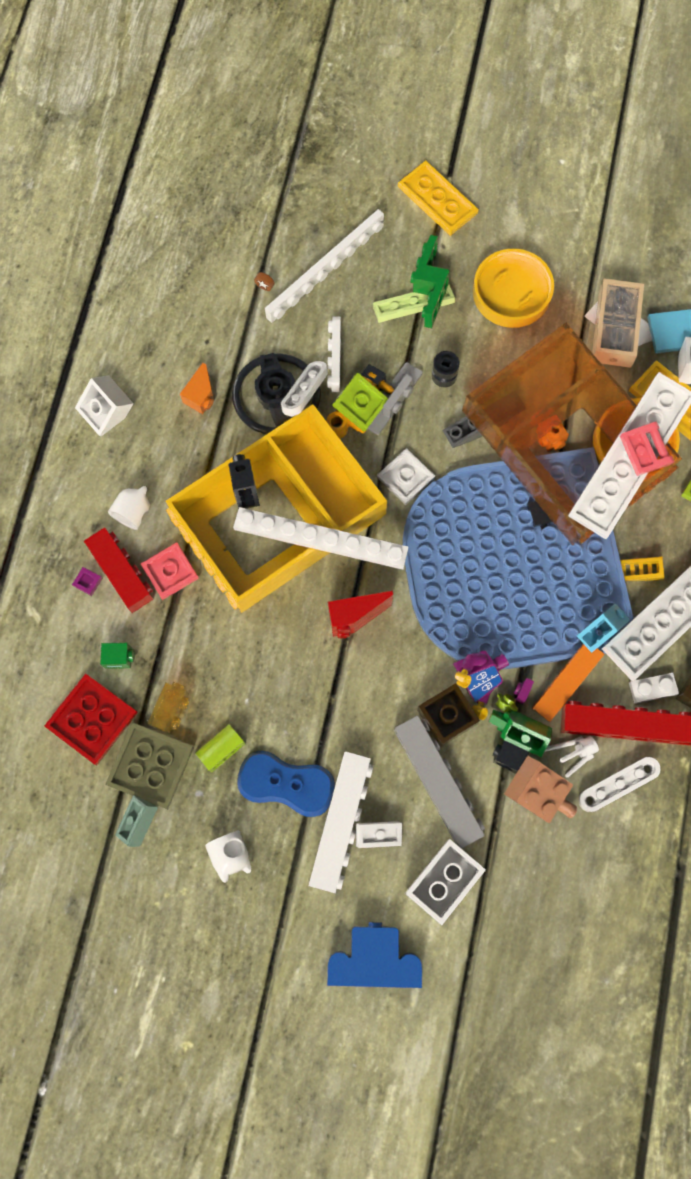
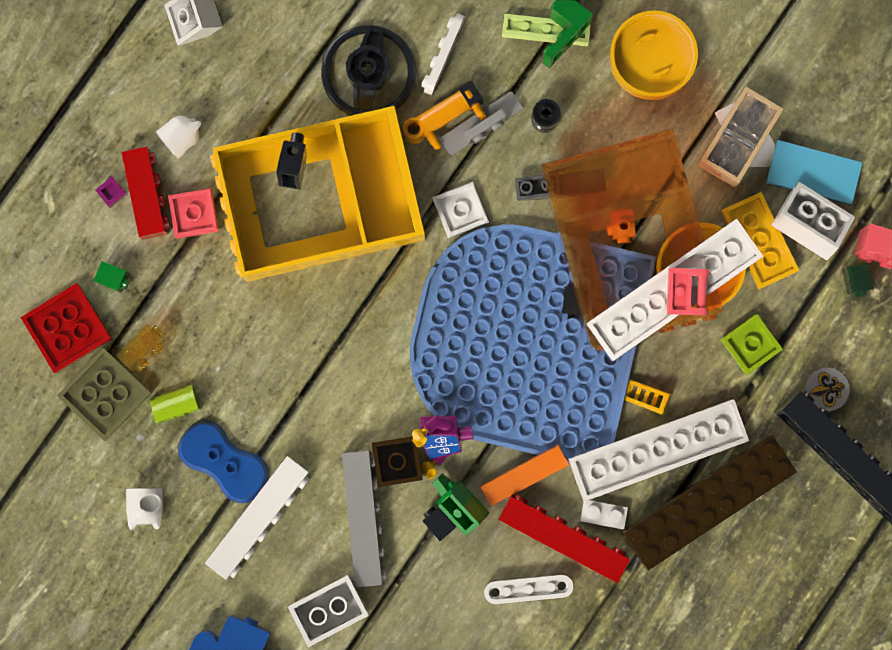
camera: 20 degrees right, 10 degrees up
sand green slope [115,795,158,847] -> none
orange slope [180,363,214,414] -> none
white plate [233,507,409,569] -> none
white plate [281,361,328,417] -> none
red slope [328,590,393,639] -> none
lime plate [332,373,388,432] -> none
white plate [356,821,402,848] -> none
lime plate [496,693,518,713] -> none
nougat brick [504,756,577,824] -> none
magenta plate [514,678,534,705] -> none
white plant [545,736,599,777] -> none
medium azure torso [577,604,630,653] -> none

